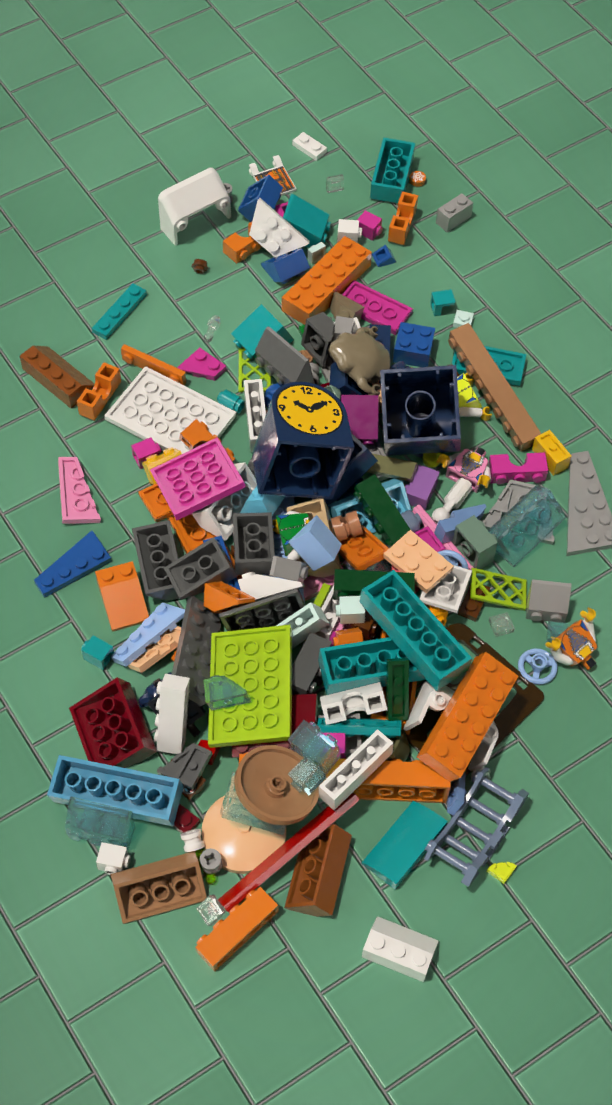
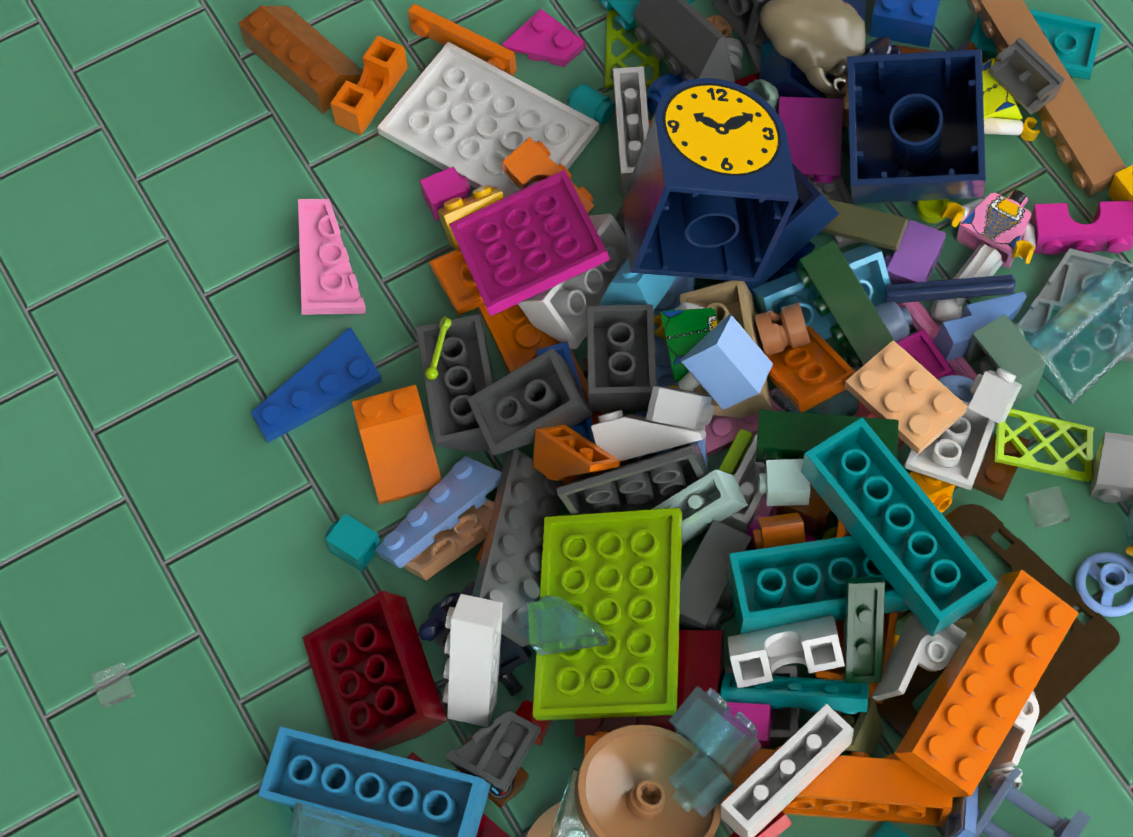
camera: 10 degrees right, 5 degrees up
none -> lime hinge [425,316,451,380]
none -> dark blue axle [884,274,1016,303]
none -> white brick [968,368,1022,423]
none -> dark grey hinge [988,37,1065,115]

